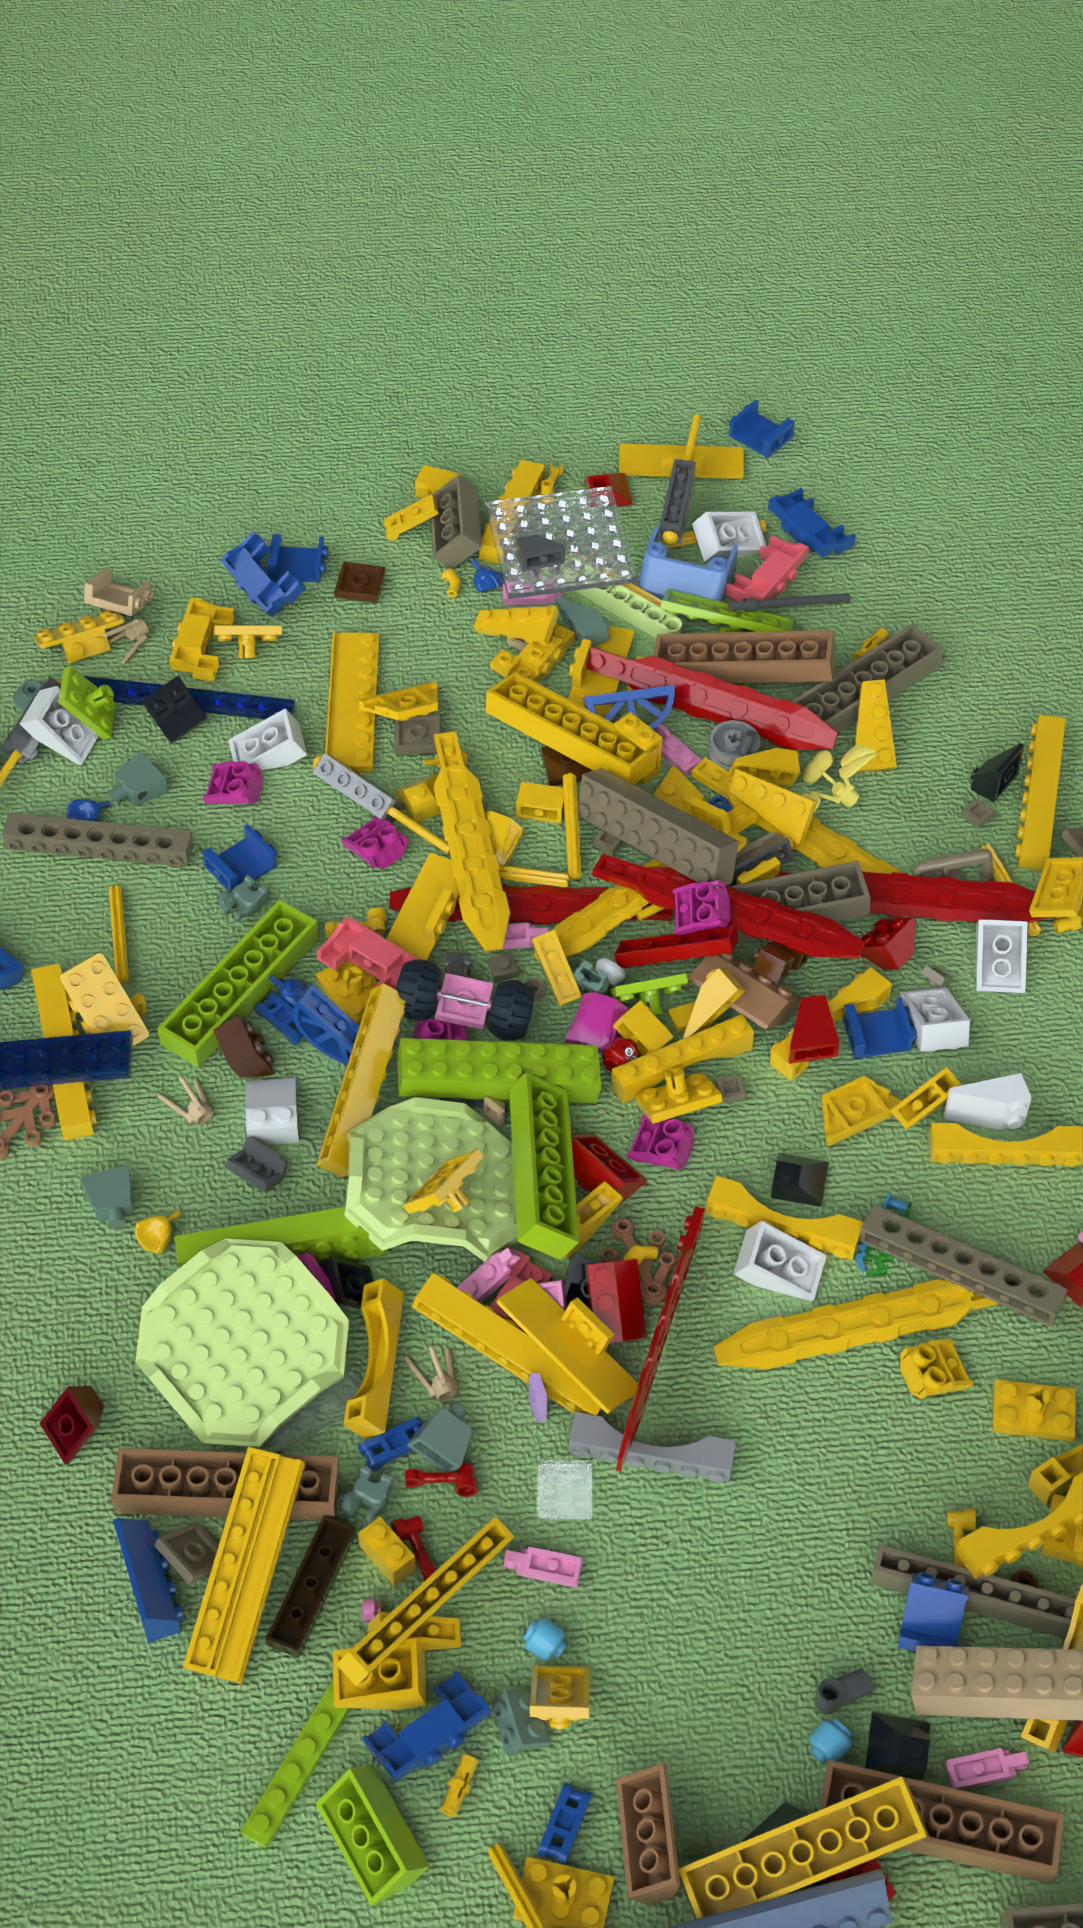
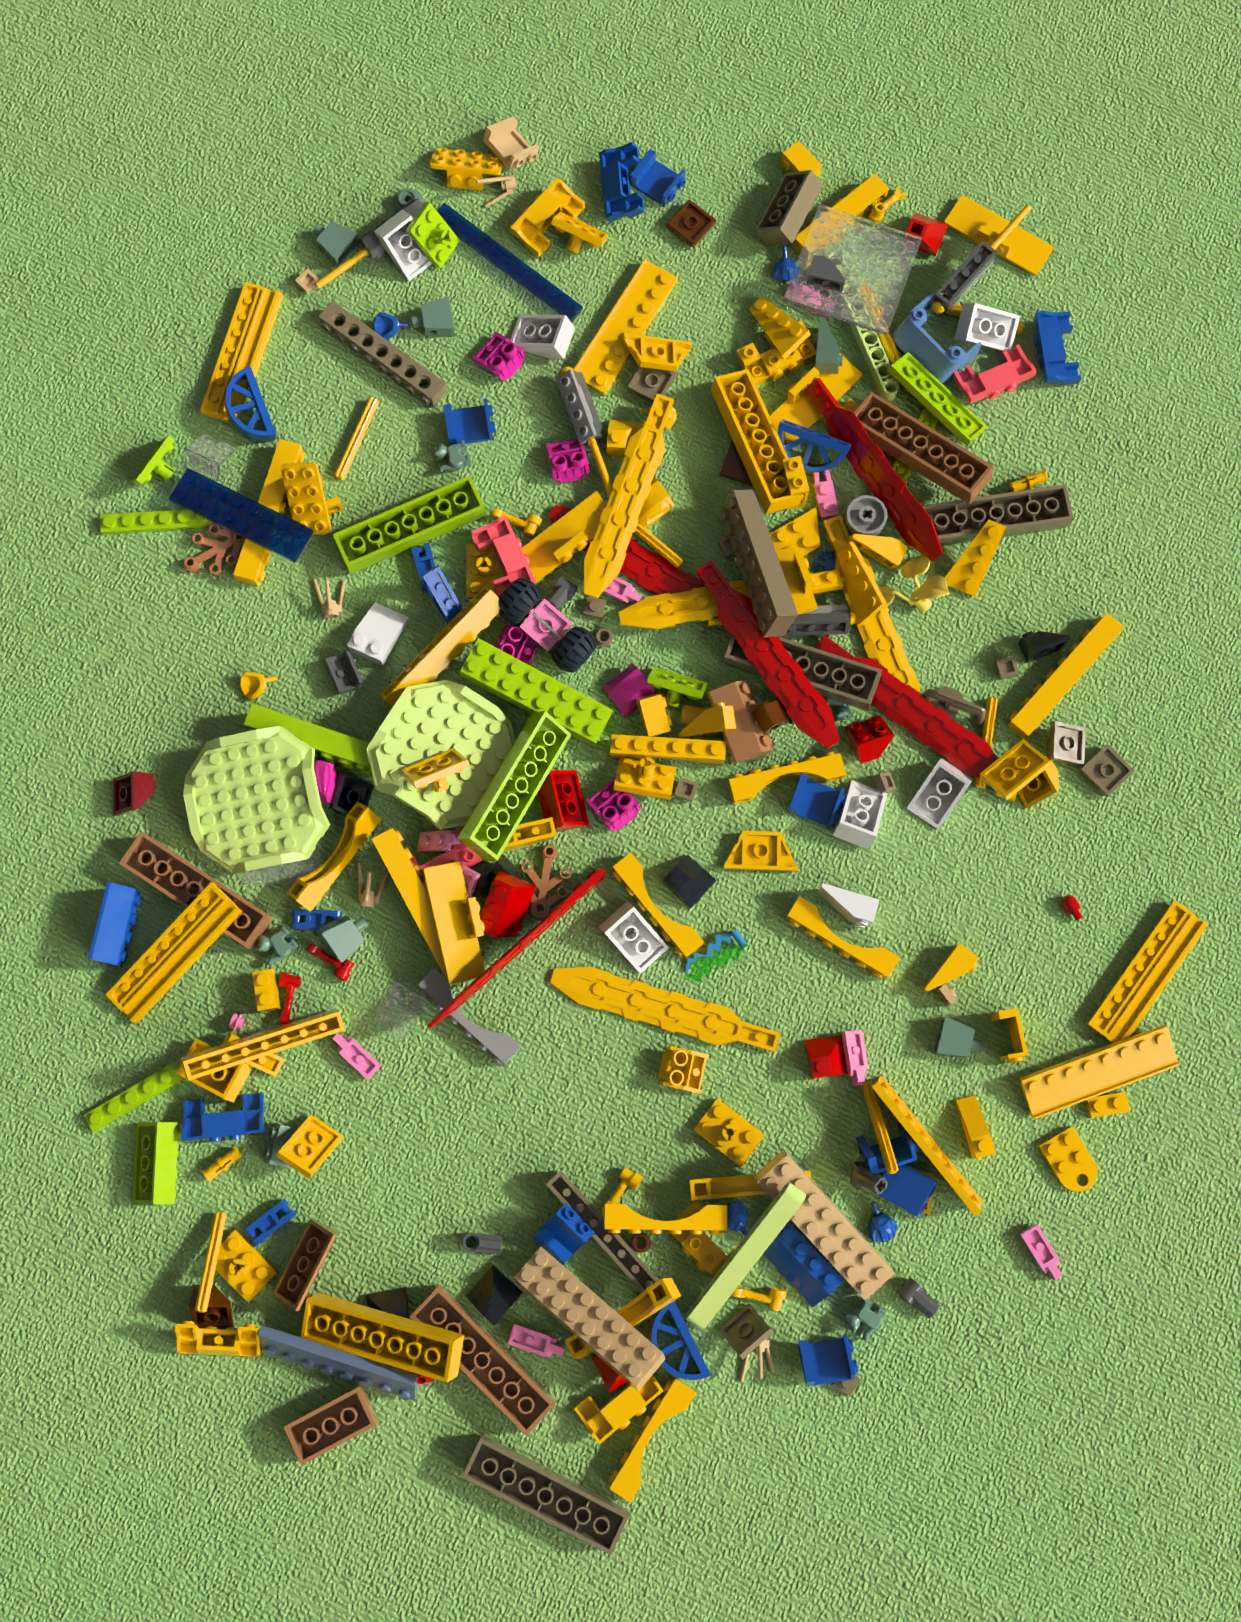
camera: 30 degrees right, 25 degrees up
sand green torso [81,1165,134,1229] -> none
black bracket [141,675,207,743] -> none
dark tan plate [154,1522,219,1585] -> none
reddish brown slope [213,1015,275,1078] -> none
dark brown piece [266,1516,357,1658] -> none
blue piece [269,975,308,1008] -> none
yellow plate [384,494,439,541] -> none
yellow arm [441,568,462,598] -> none
tan slope [483,1096,505,1127] -> none
yellow brick [516,782,564,824] -> none
medium azure head [522,1617,567,1661] -> none
lavender tile [529,1372,547,1423] -> none
yellow plate [531,930,582,1006] -> none
yellow axle [563,773,582,880] -> none
sand green animal [573,960,610,996] -> none
white cone [595,958,626,987] -> none
red head [603,1037,639,1072] -> none
red piece [614,925,738,968] -> none
yellow arm [623,1245,658,1266] -> none
dark pink slope [673,880,731,935] -> none
dark grey bar [728,593,850,612] -> none
blue panel [729,399,795,458] -> none
yellow plate [736,857,781,885] -> none
dark grey plate [738,730,762,756] -> none
red slope [788,995,840,1064] -> none
medium azure head [809,1718,852,1764] -> none
dark tan brick [859,1204,1068,1327] -> none
yellow slope [890,1067,962,1130] -> none

